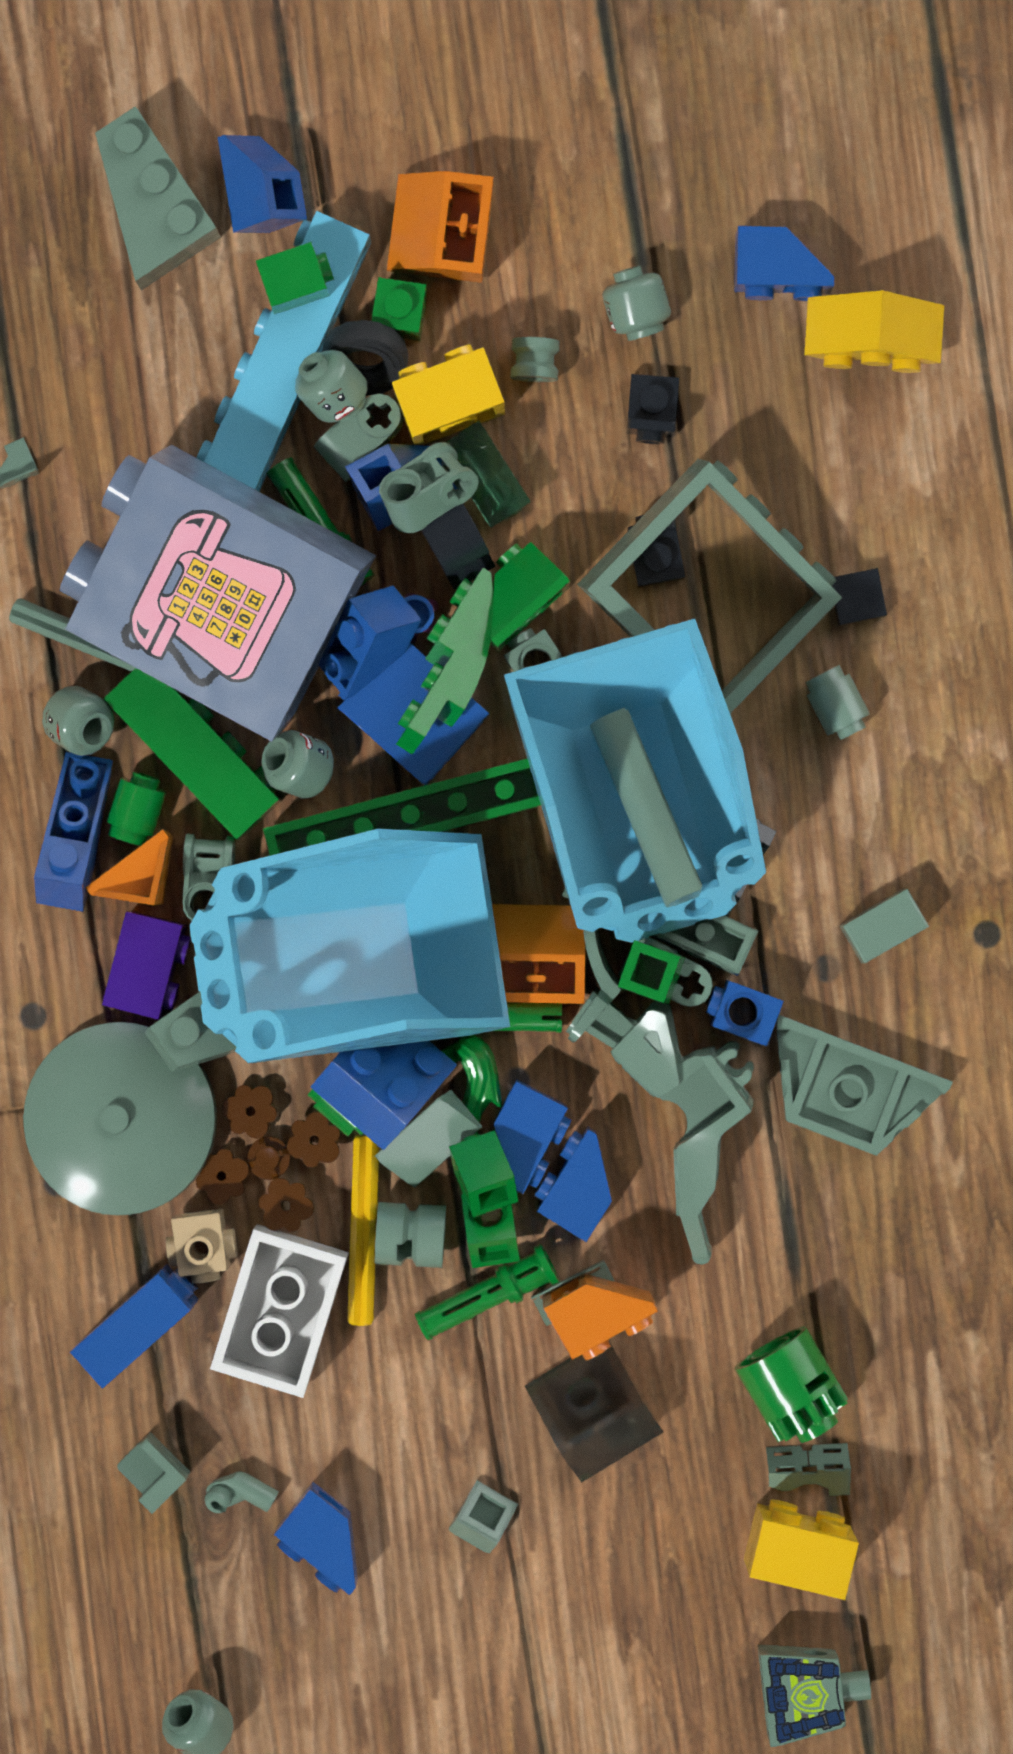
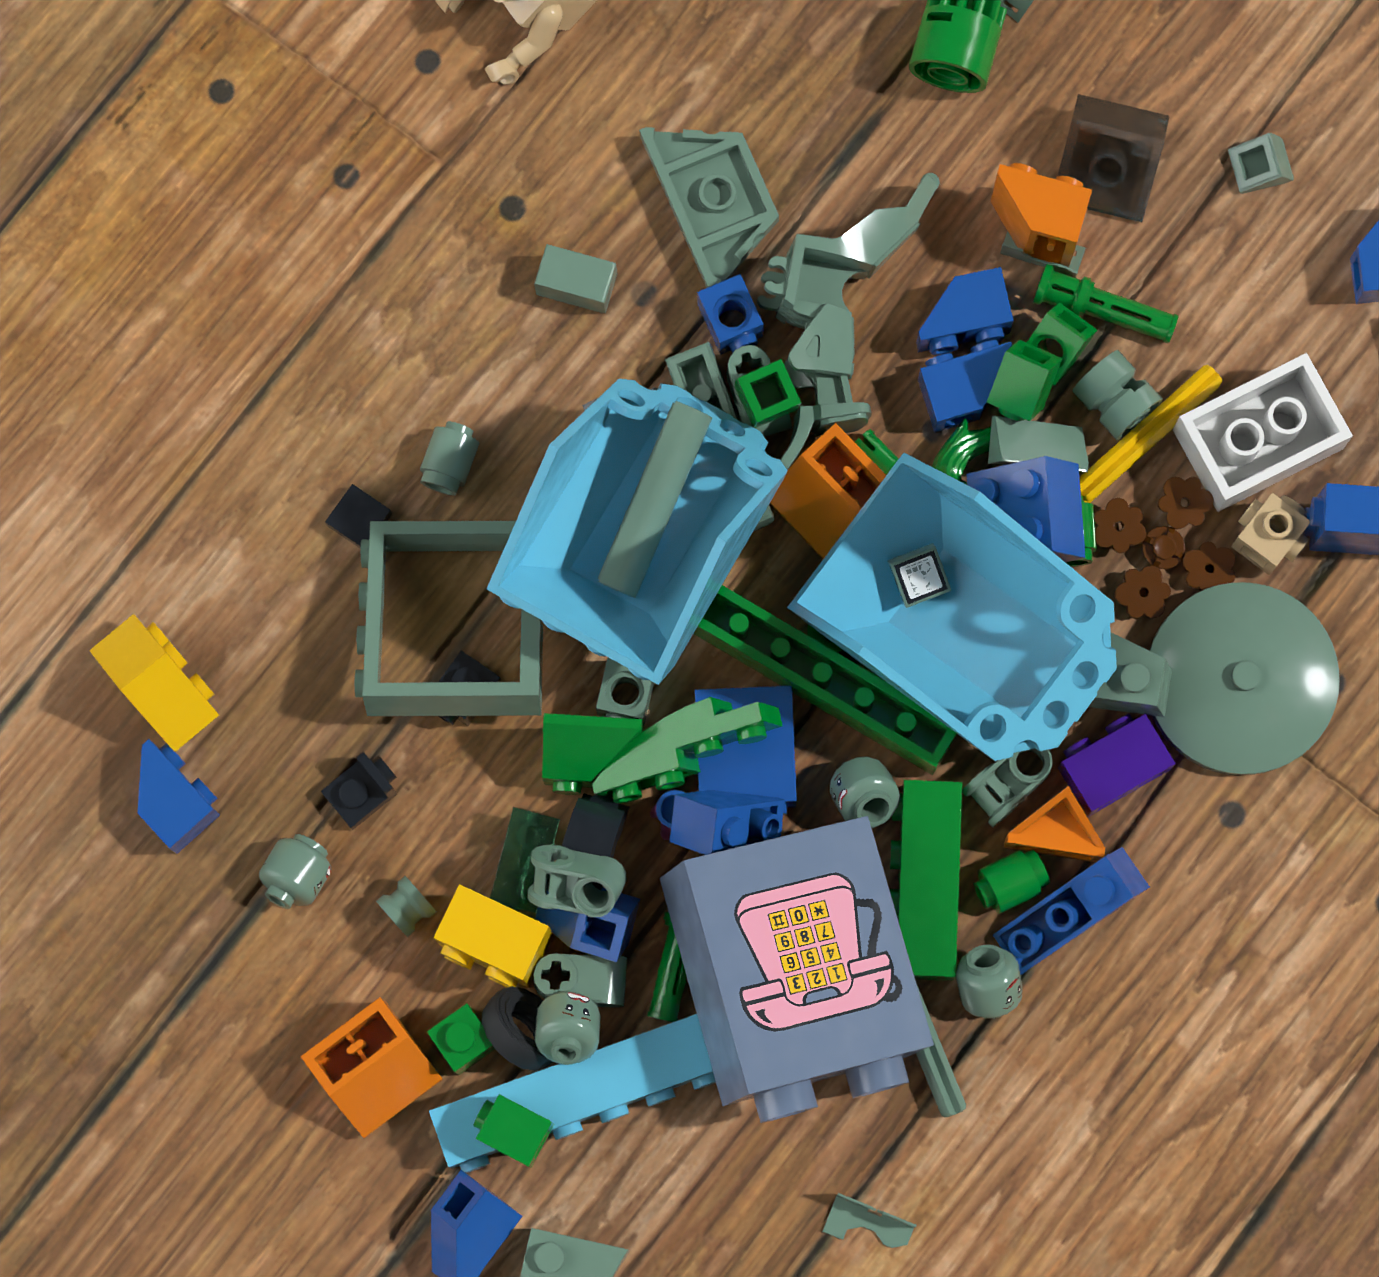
camera: 130 degrees left, 10 degrees down
none -> tile [888,543,951,608]

